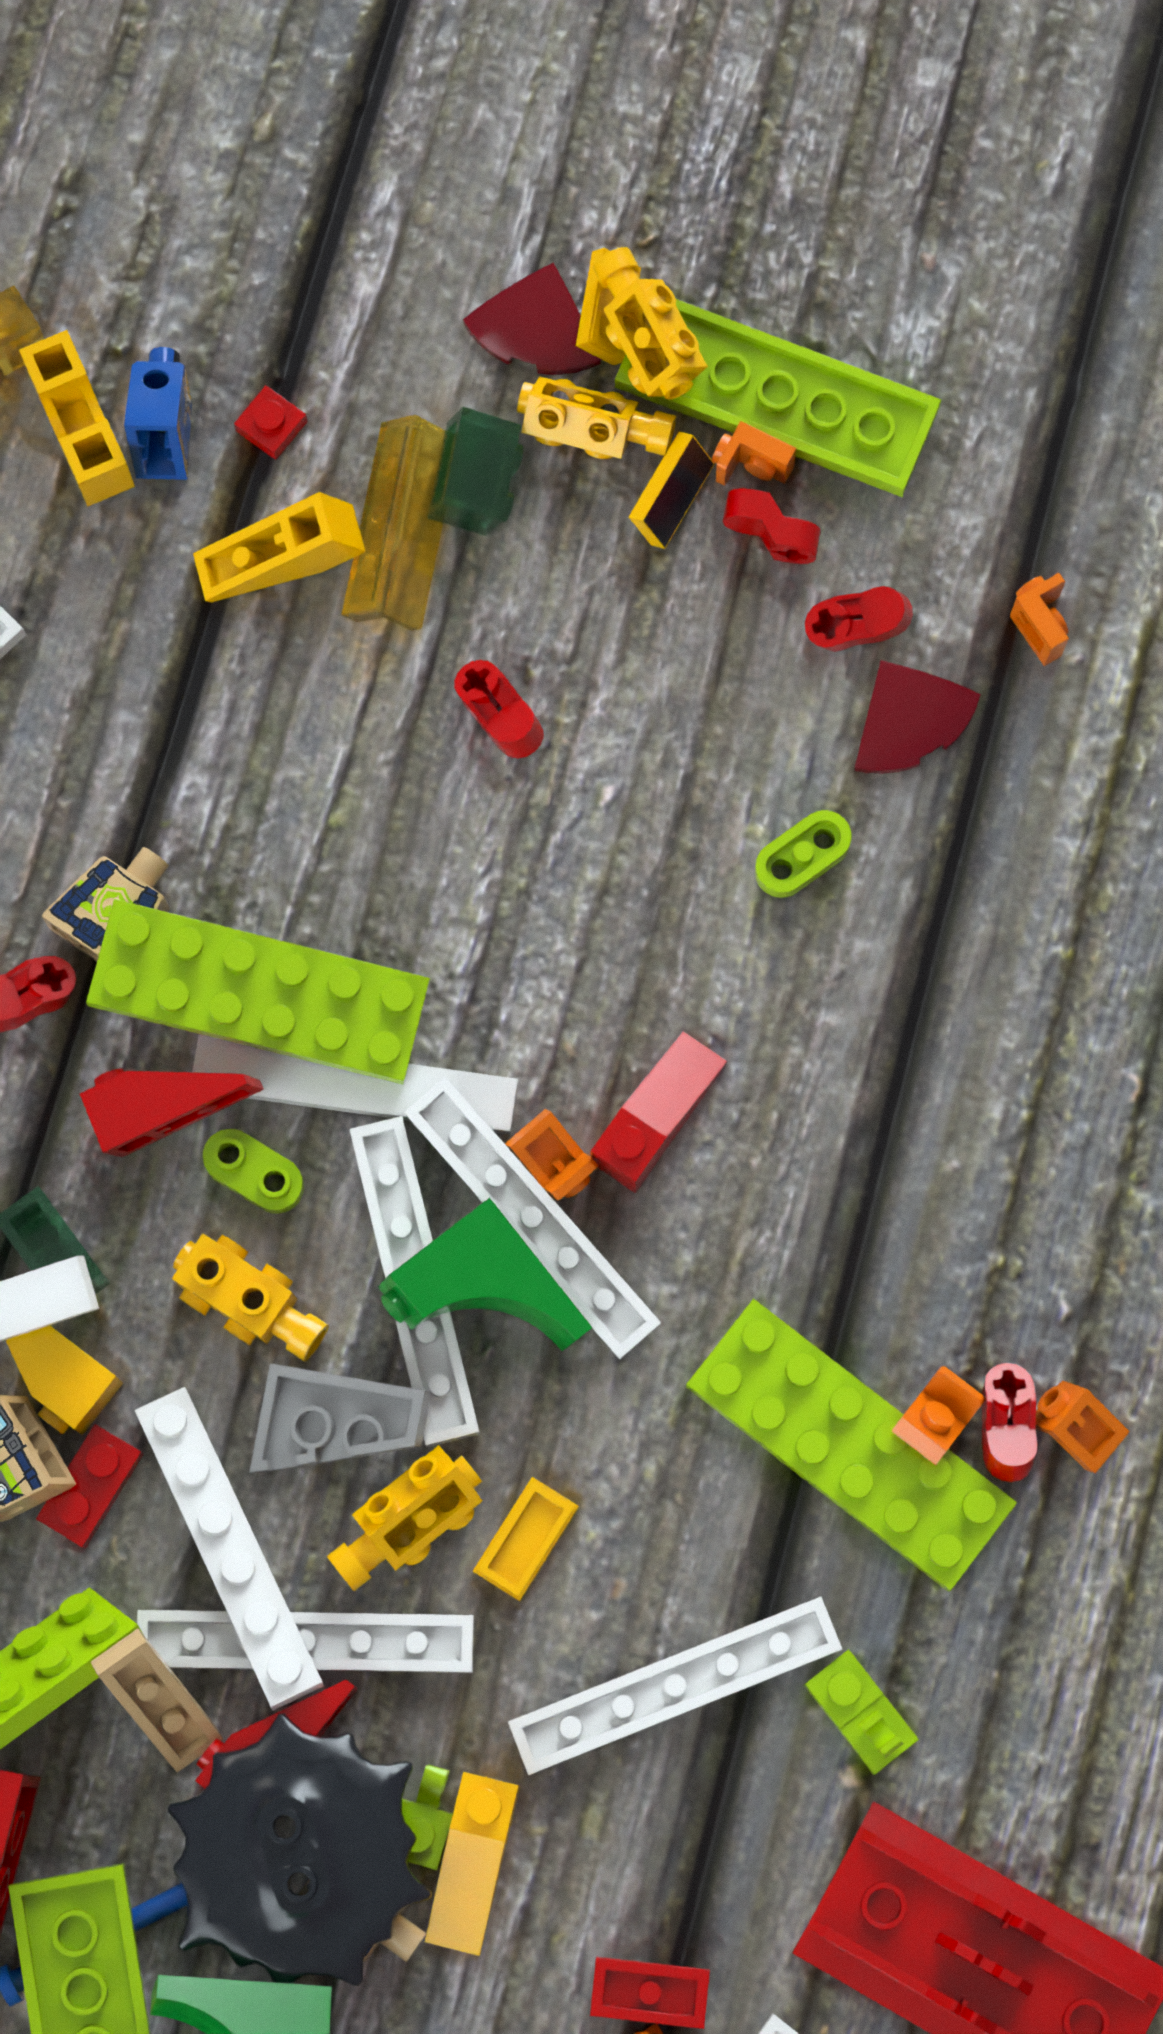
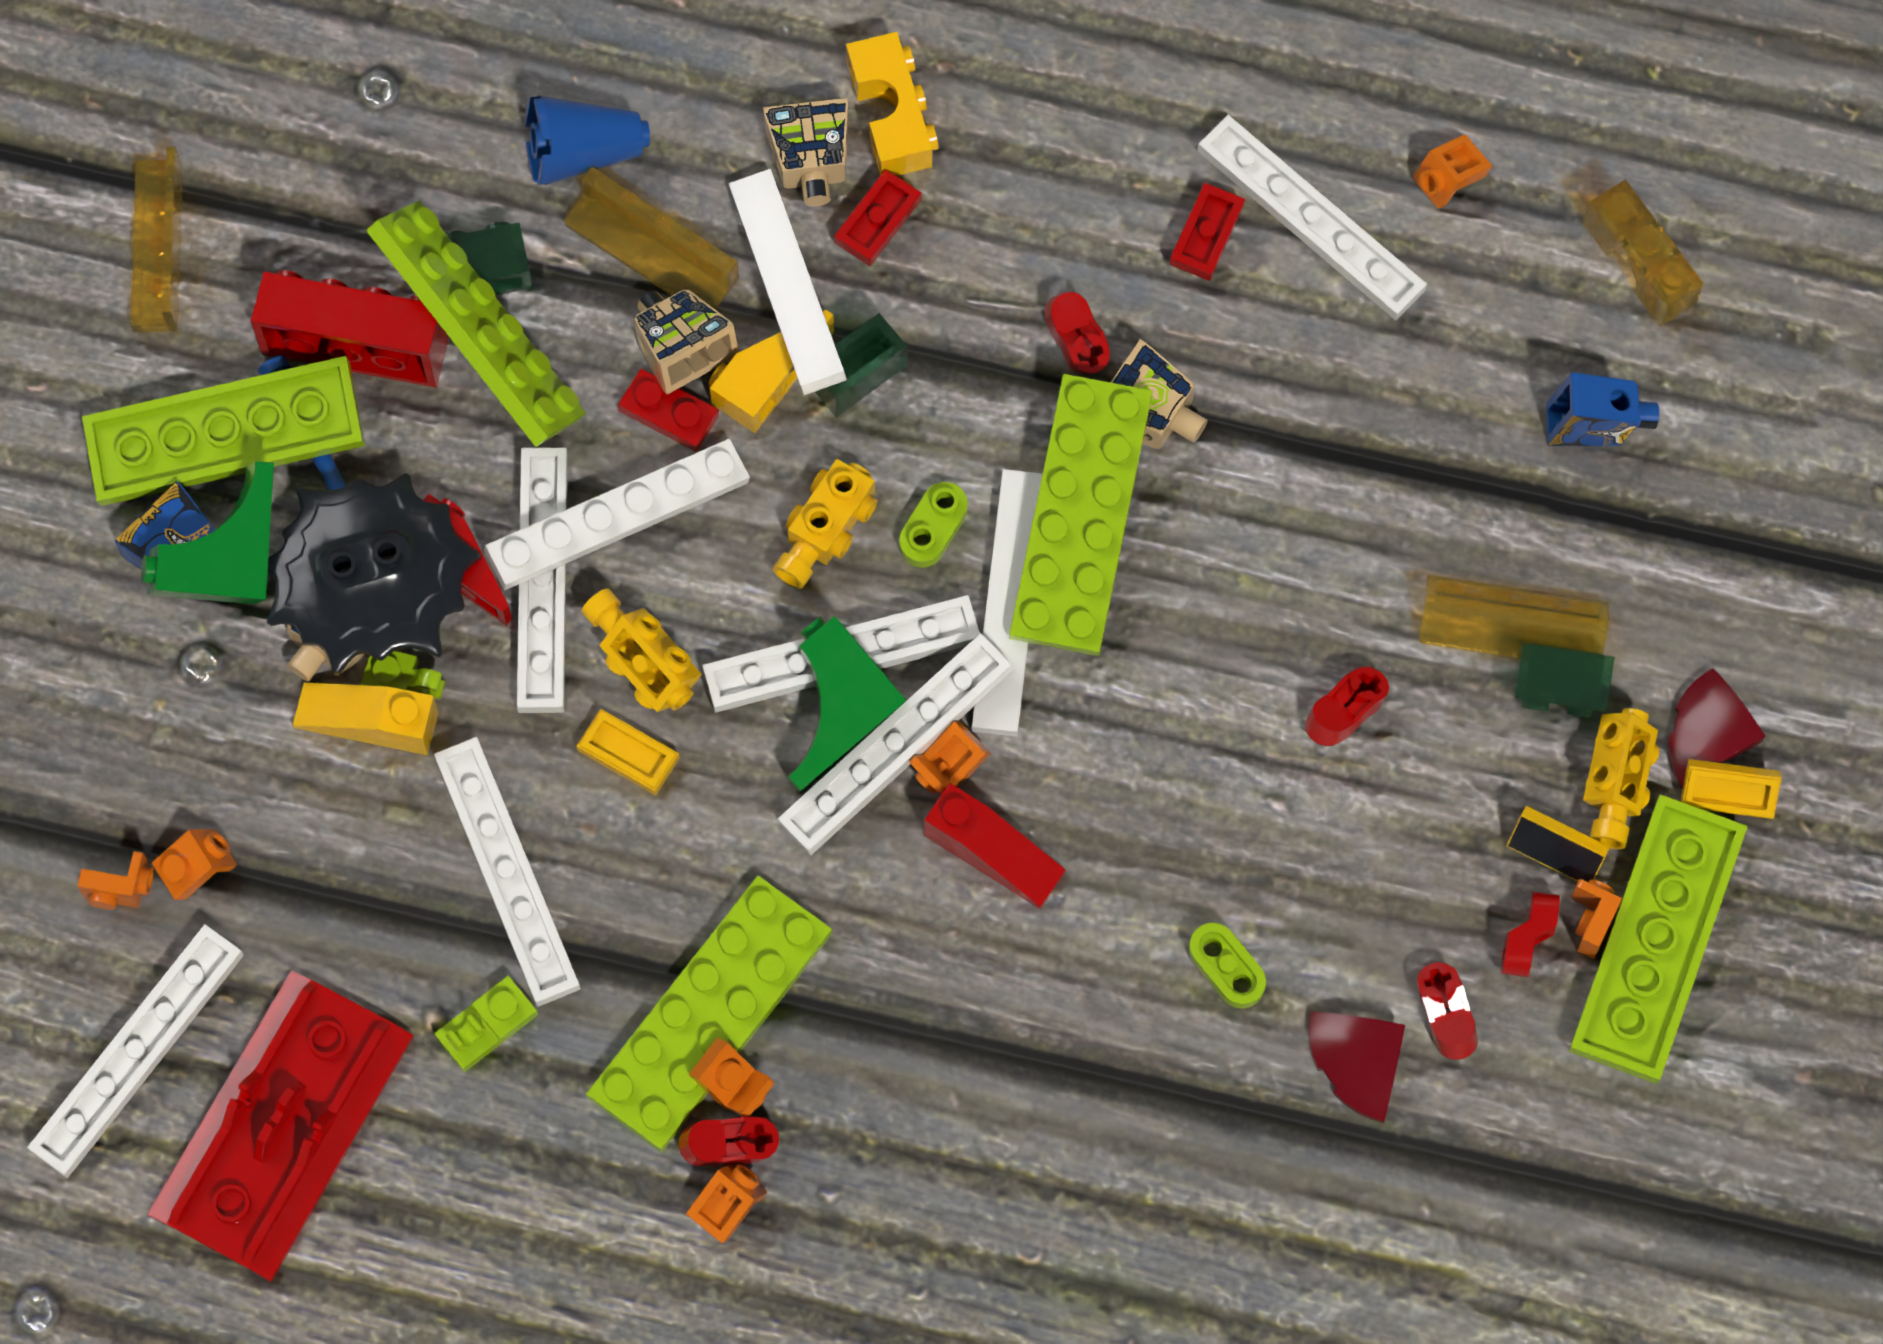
camera: 85 degrees right, 5 degrees down
yellow arch [19,330,135,507] -> none
red slope [80,1068,264,1158] -> none
tan plate [91,1628,224,1773] -> none
yellow slope [193,492,366,603] -> none
red plate [234,385,308,460] -> none
light grey wing [249,1363,431,1474] -> none
red plate [590,1956,710,2029] -> none
yellow brick [593,247,708,399] -> none
orange bracket [1010,573,1069,666] -> none

